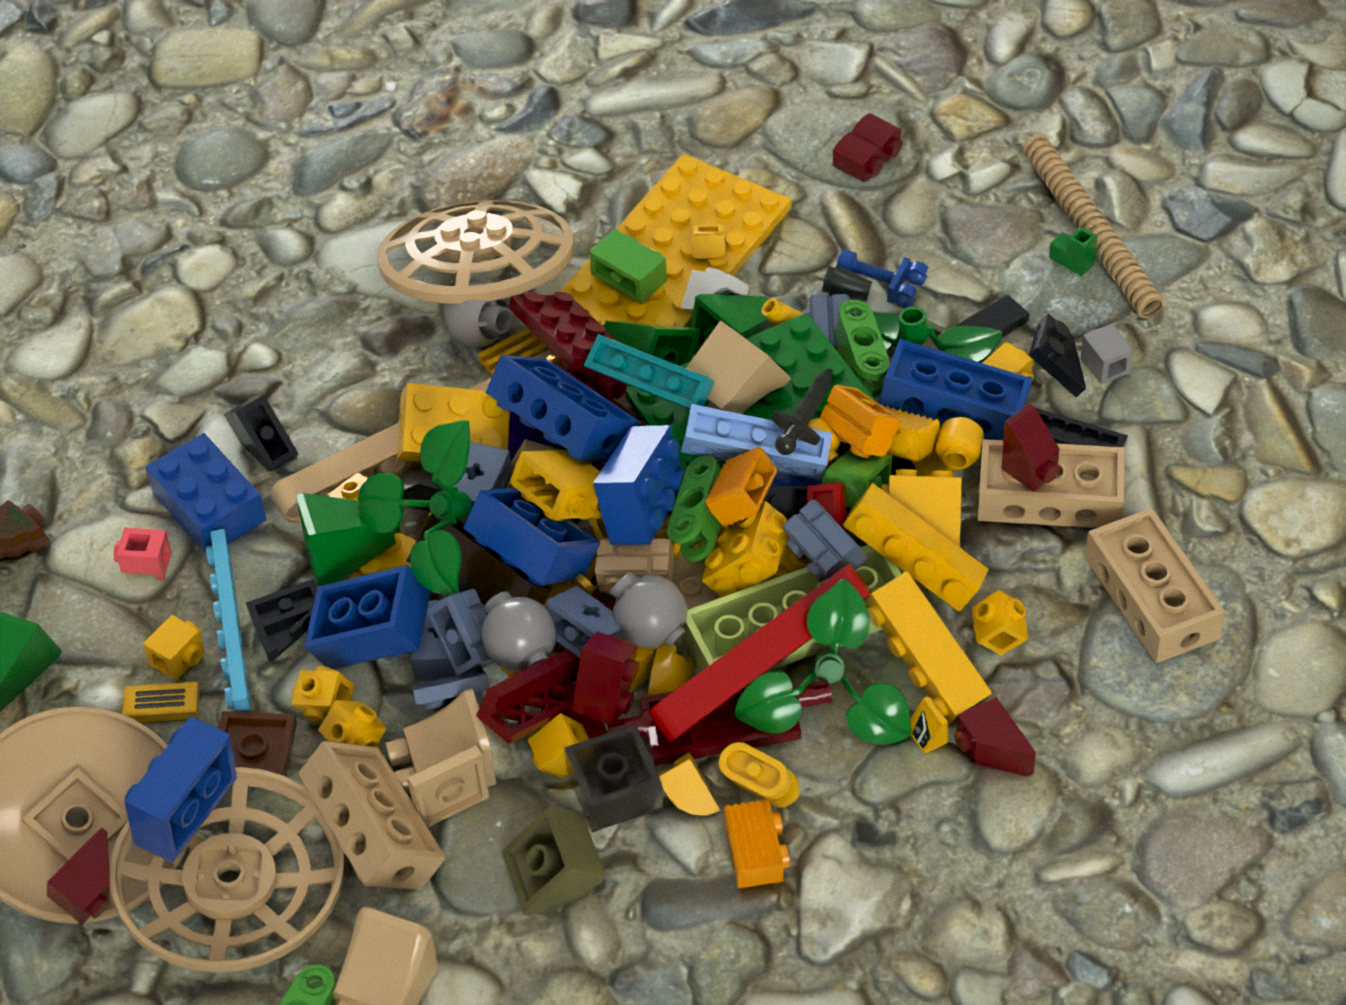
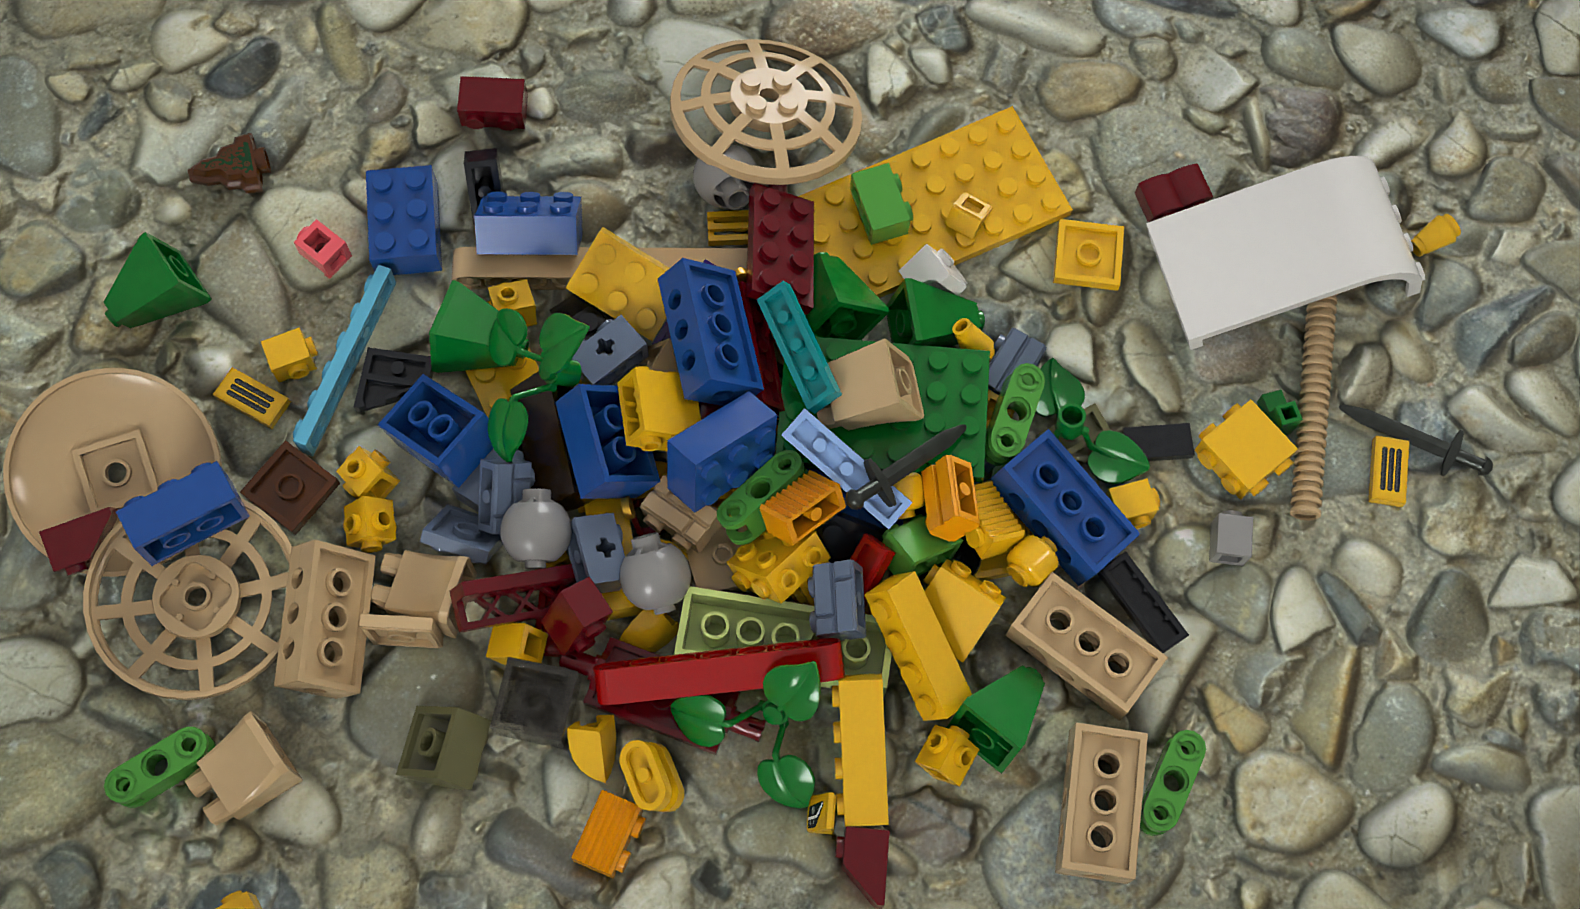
camera: 25 degrees right, 20 degrees up
pearl dark grey cone [822,265,872,300] -> none
blue bar [836,249,928,308] -> none
dark red slope [1001,403,1060,492] -> none
black wing [1028,314,1086,397] -> none
none -> dark red brick [457,76,528,131]
none -> blue brick [474,192,583,255]
none -> green slope [946,665,1045,774]
none -> yellow plate [1053,219,1124,291]
none -> bright green piece [1140,730,1206,836]
none -> white panel [1146,156,1425,350]
none -> yellow brick [1194,399,1298,500]
none -> pearl dark grey sword [1339,404,1493,476]
none -> yellow tile [1368,435,1409,507]
none -> yellow cone [1411,214,1461,257]

